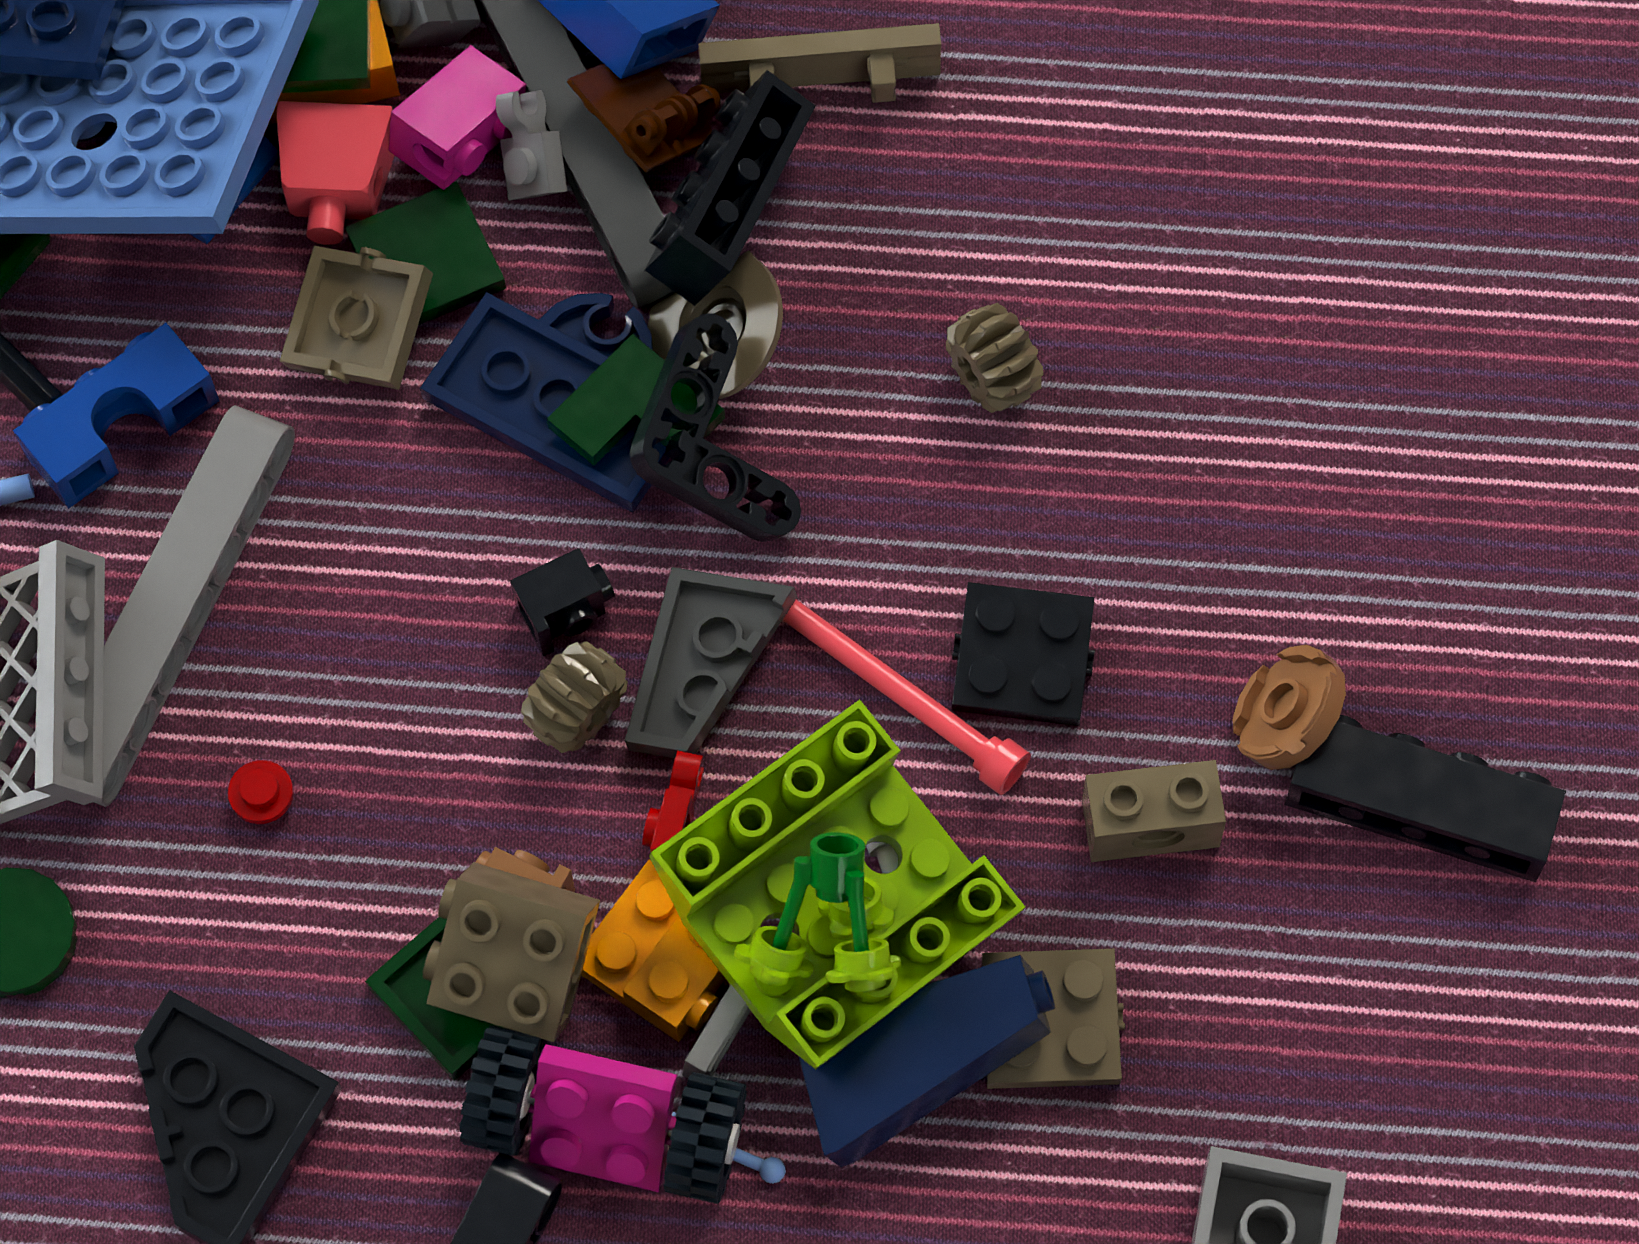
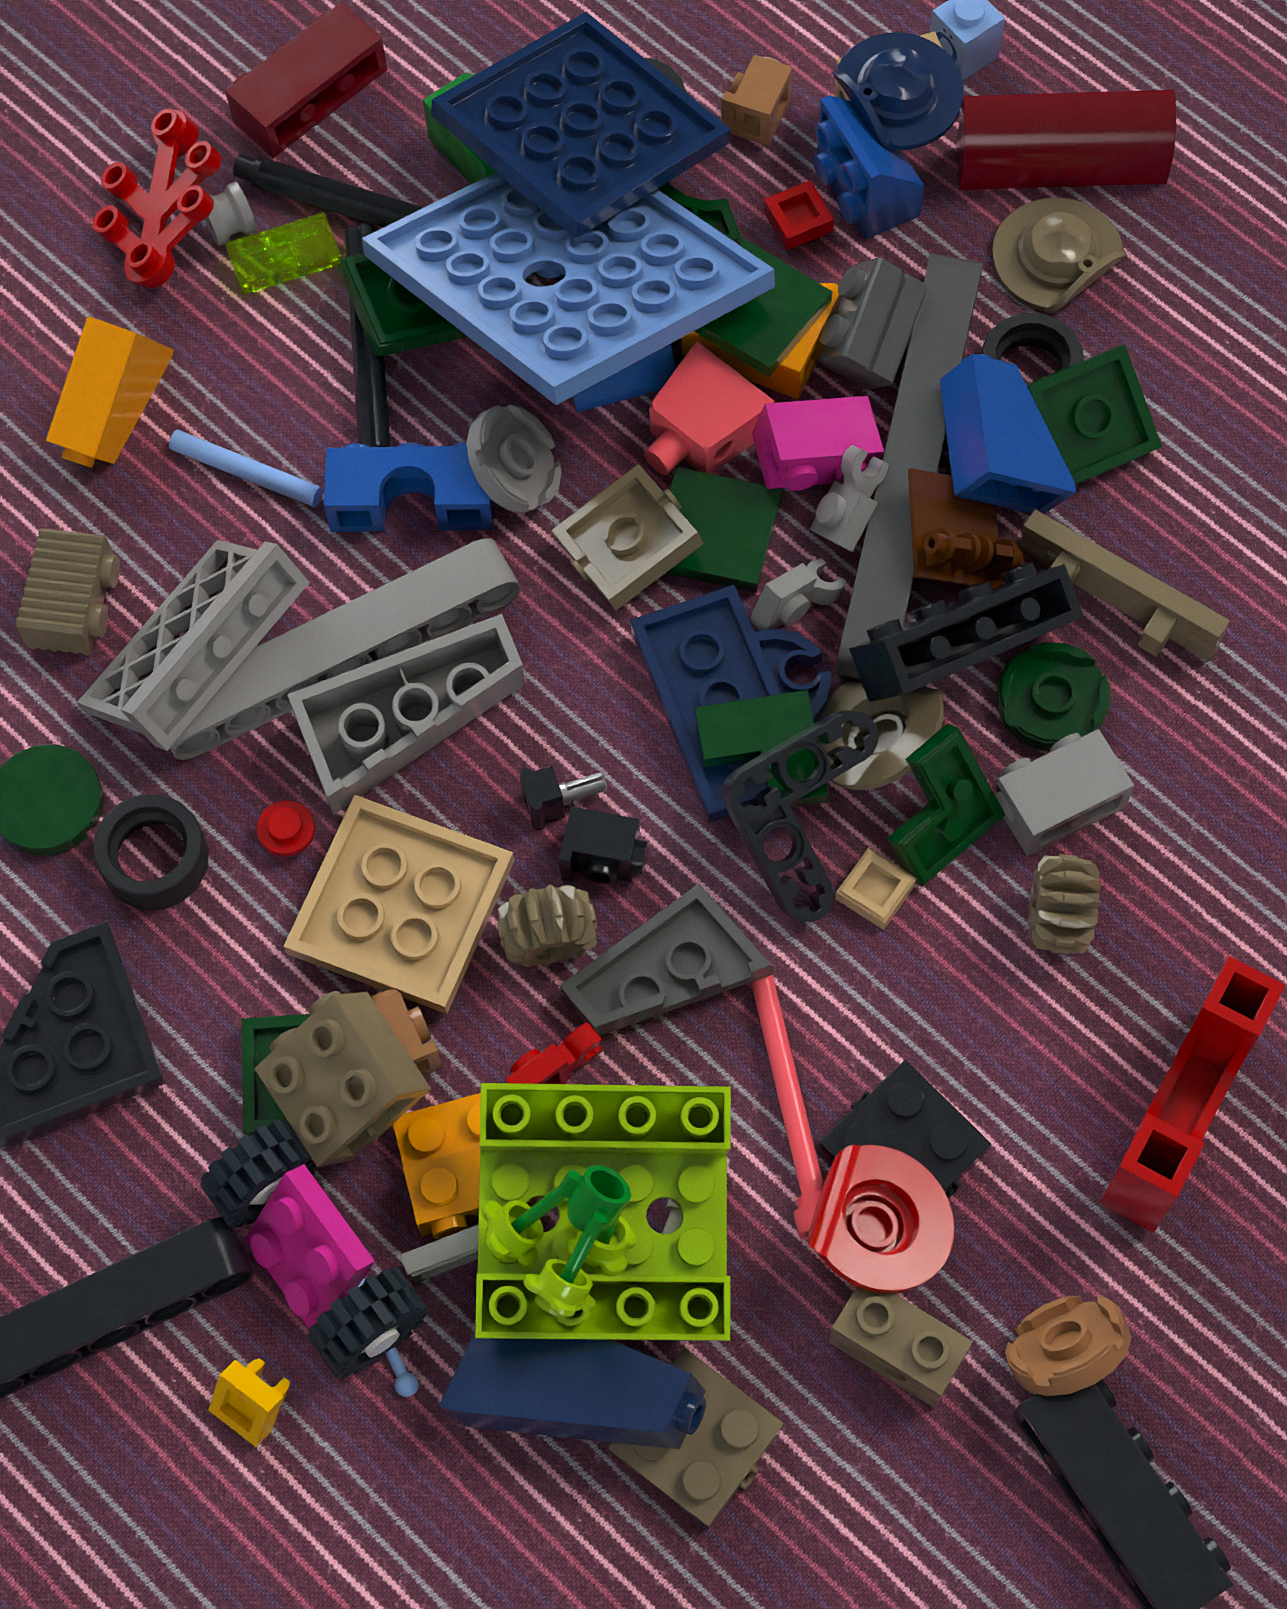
camera: 40 degrees right, 0 degrees up
none -> black tyre [93,795,209,910]
none -> tan plate [283,795,515,1014]
none -> light grey wedge [287,614,524,815]
none -> light grey tile [466,405,562,513]
none -> black piece [519,766,607,831]
none -> light grey plate [749,558,846,631]
none -> hat [808,1145,954,1294]
none -> tan tile [835,848,917,930]
none -> dark green tile [887,723,1005,886]
none -> light grey brick [995,729,1134,856]
none -> dark green tile [997,642,1110,751]
none -> red arch [1099,956,1285,1233]

